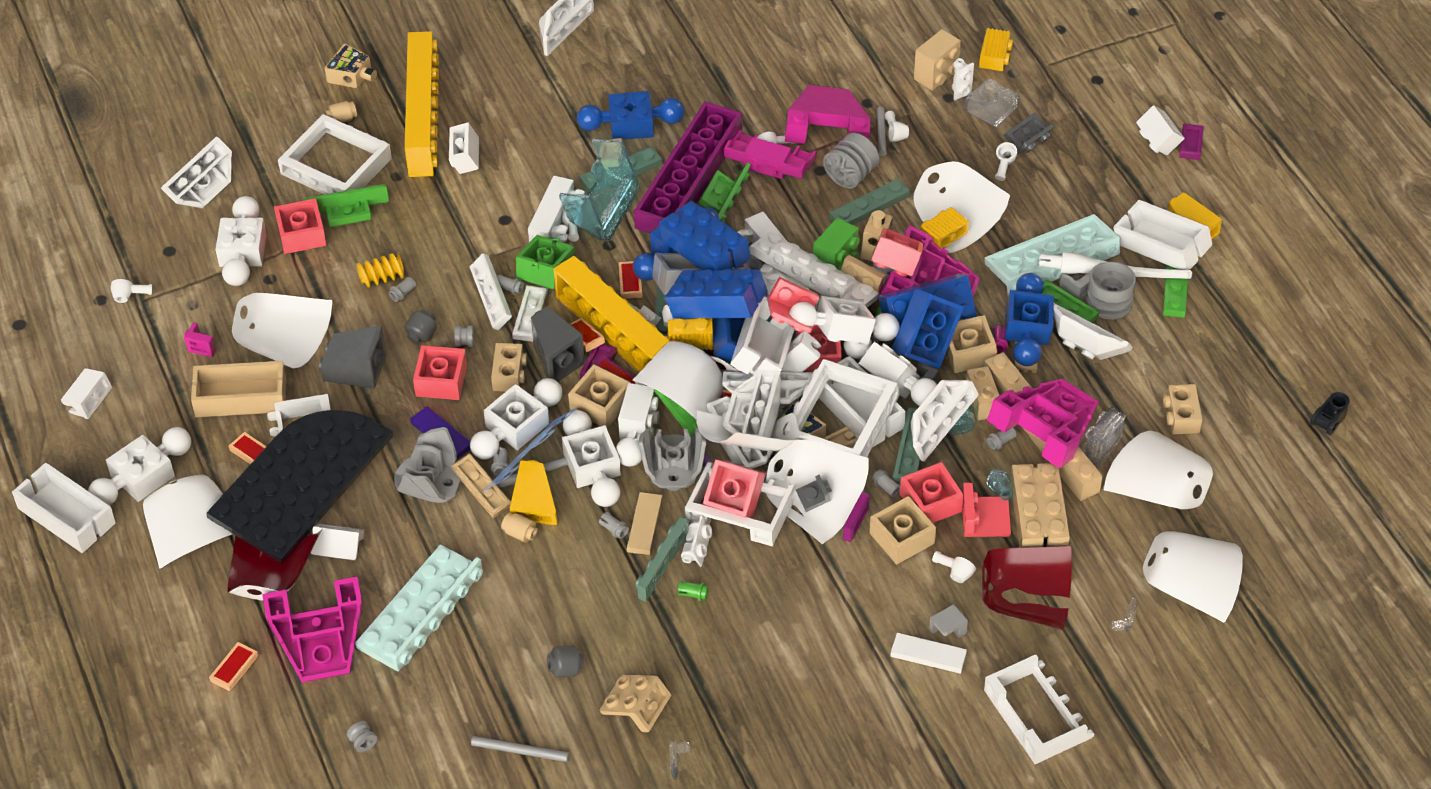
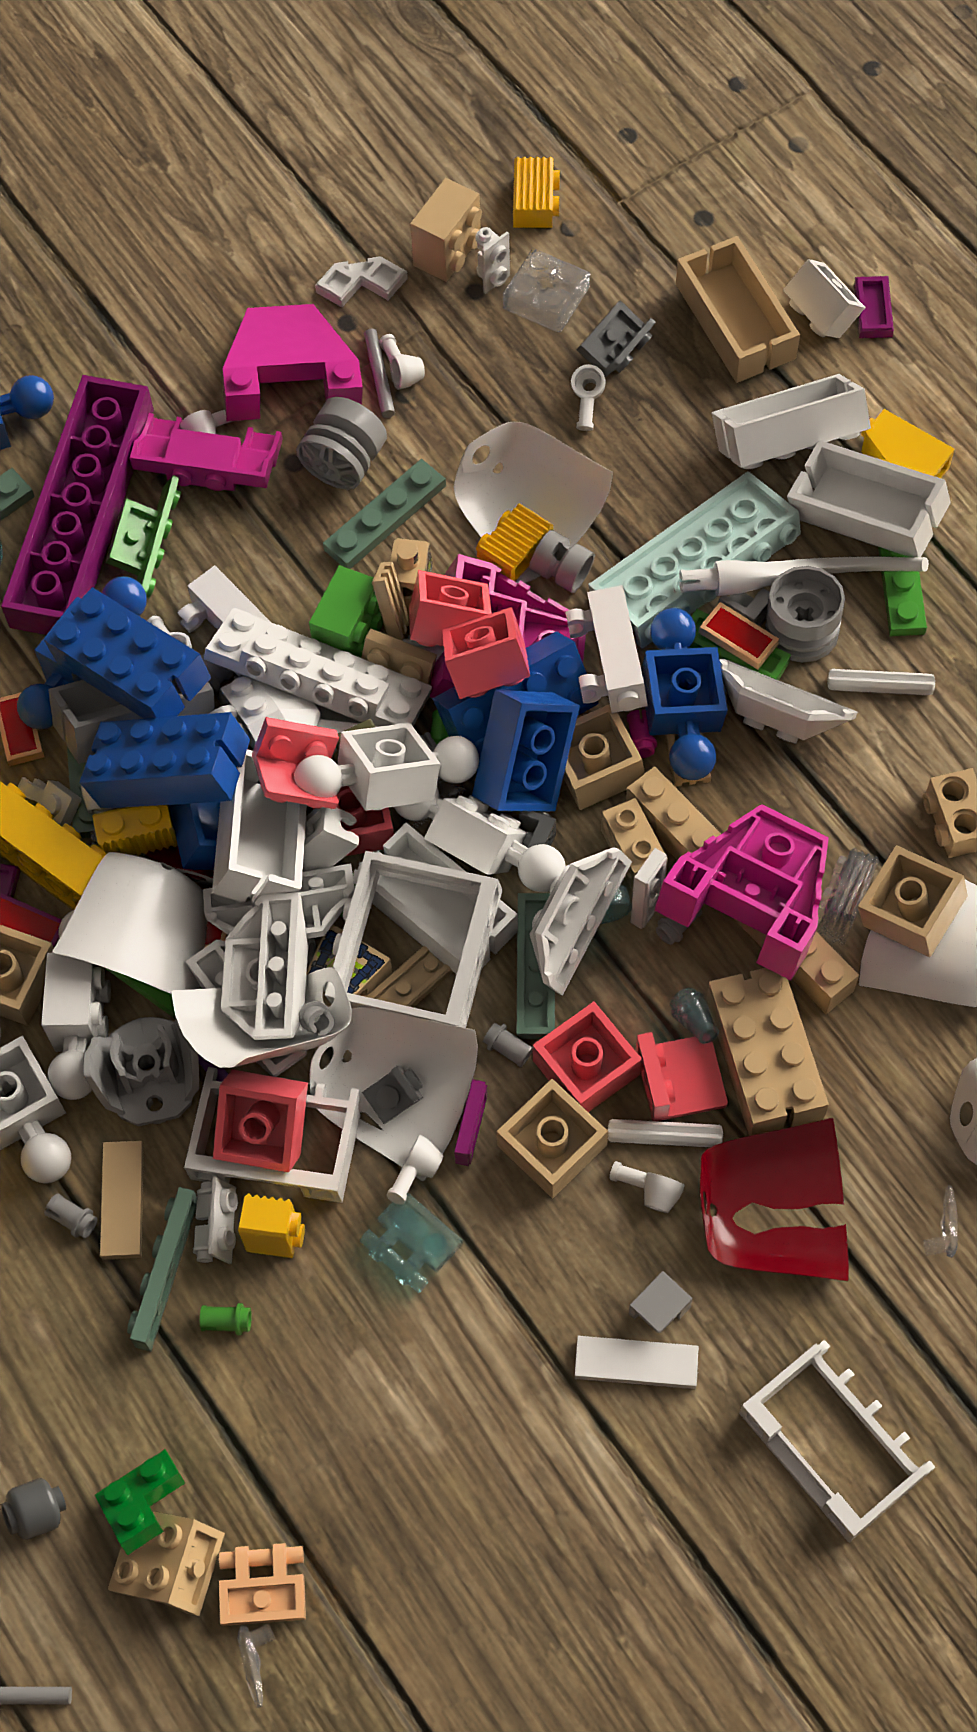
camera: 10 degrees left, 15 degrees up
none -> green plate [95,1449,185,1555]
none -> light nougat plate [219,1543,306,1626]
none -> yellow brick [238,1193,305,1258]
none -> light grey pin [299,1001,334,1035]
none -> white tile [315,256,408,307]
none -> clear light blue plate [360,1192,463,1293]
none -> tan tile [372,562,409,641]
none -> white bar [387,1135,444,1205]
none -> coral brick [442,607,530,699]
none -> light grey wheel [529,530,595,593]
none -> white brick [565,585,648,713]
none -> white axle [608,1119,723,1147]
none -> white tile [630,848,667,929]
none -> tan piece [676,236,800,383]
none -> tile [699,602,779,670]
none -> white piece [712,374,871,469]
none -> white axle [827,669,935,695]
none -> tan brick [858,845,968,957]

